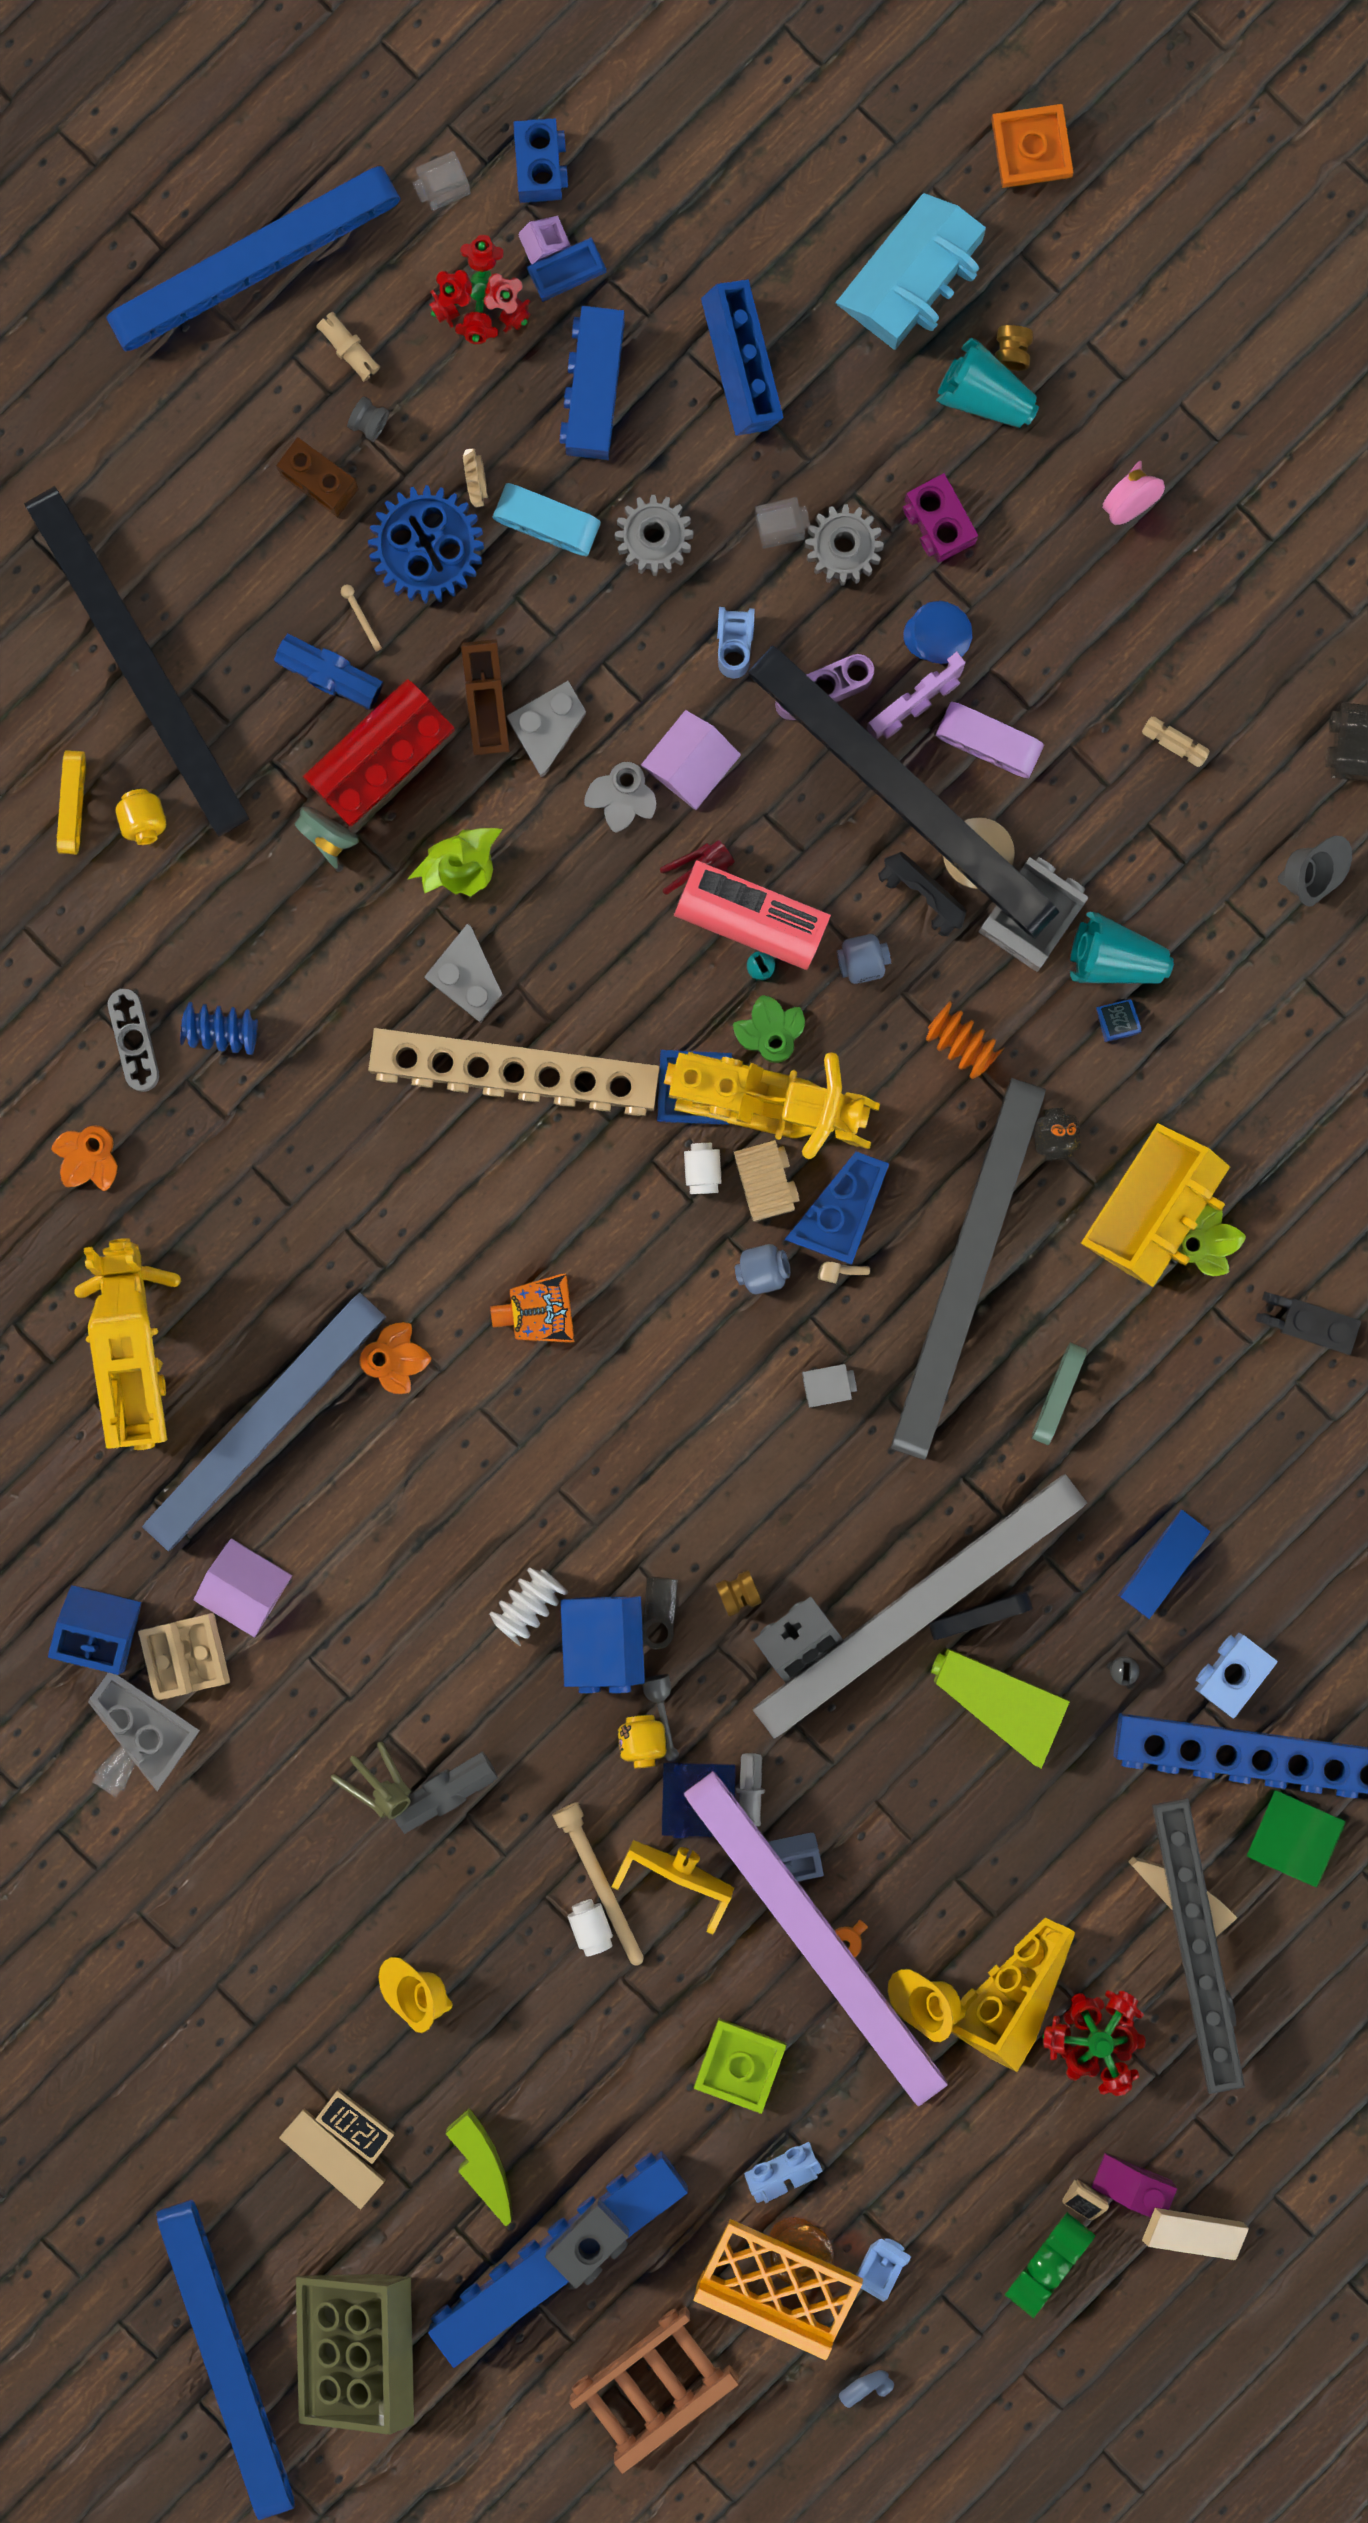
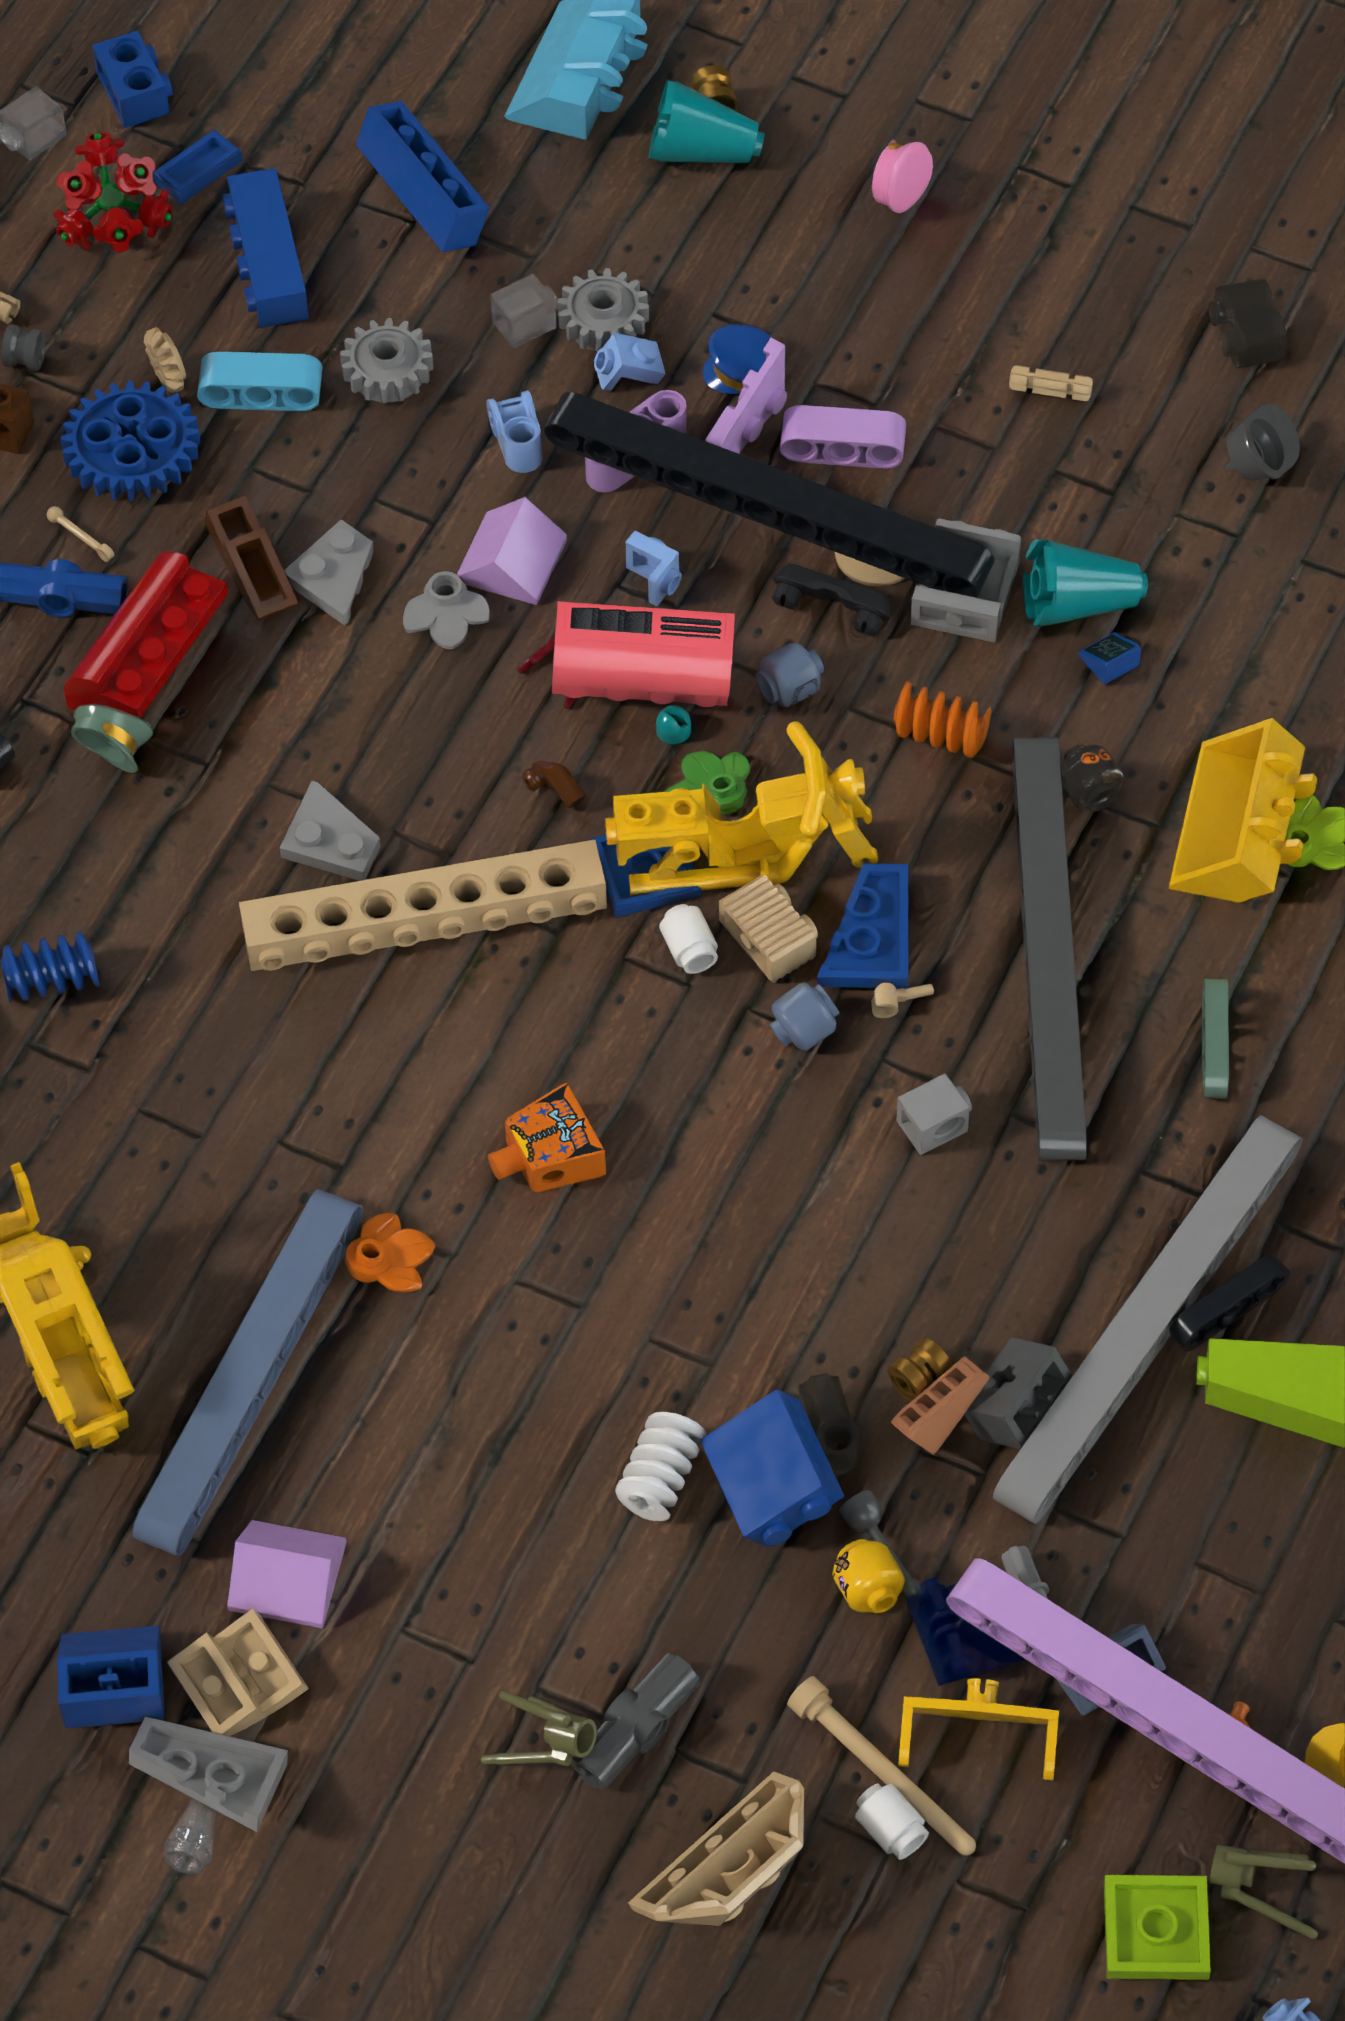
camera: 20 degrees left, 30 degrees down
yellow piece [379,1957,453,2033] -> none
lime hair [408,828,503,897] -> none
lavender slope [519,216,571,264] -> none
magenta brick [903,473,978,563] -> none
none -> reddish brown arm [522,761,586,809]
none -> light blue bracket [594,333,666,391]
none -> light blue bracket [625,531,682,606]
none -> tan wedge [628,1771,804,1926]
none -> nougat slope [891,1356,990,1455]
none -> olive plant [1210,1844,1318,1939]

